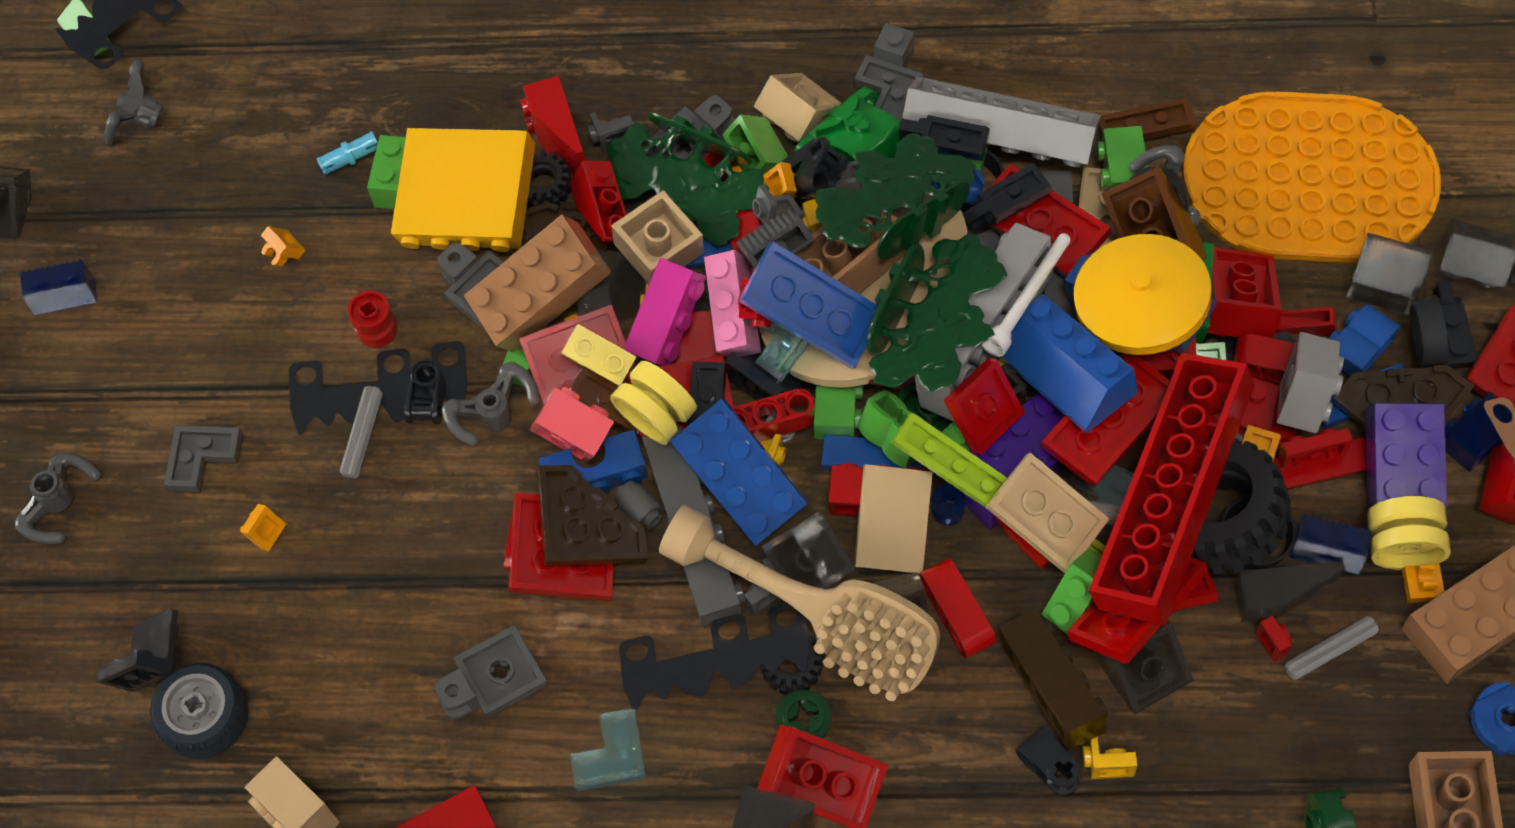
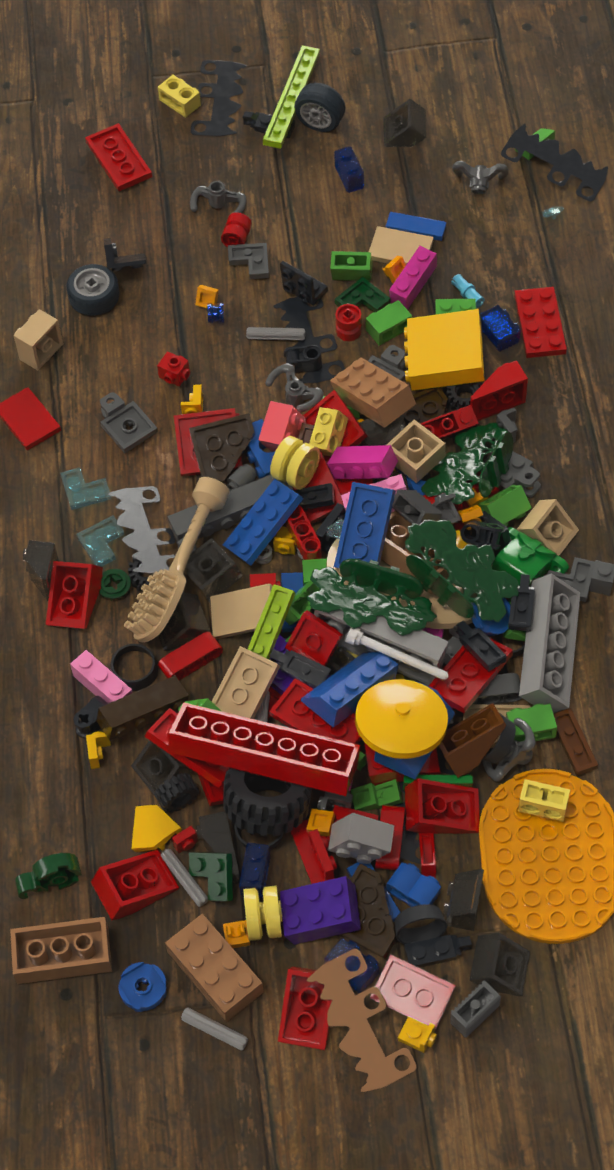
camera: 80 degrees right, 5 degrees down
none -> bright pink brick [70,650,133,703]
none -> clear light blue plate [76,515,124,567]
none -> red slope [91,849,179,921]
none -> black tyre [111,644,158,691]
none -> yellow slope [131,805,182,852]
none -> black tyre [155,773,199,813]
none -> red brick [157,351,190,387]
none -> yellow bracket [181,385,203,414]
none -> dark green plate [189,852,233,901]
none -> clear blue wheel [207,303,224,323]
none -> red wheel [221,212,252,247]
none -> black hinge [269,649,331,688]
none -> black bracket [280,261,328,306]
none -> bright green brick [330,251,373,281]
none -> dark green plate [335,277,391,312]
none -> bright green brick [366,300,412,346]
none -> tan tile [369,226,434,265]
none -> blue tile [386,212,447,241]
none -> dark pink brick [389,245,437,310]
none -> clear blue brick [480,305,521,352]
none -> red plate [514,287,567,358]
none -> light yellow brick [518,779,570,821]
none -> clear light blue plant [542,206,564,219]

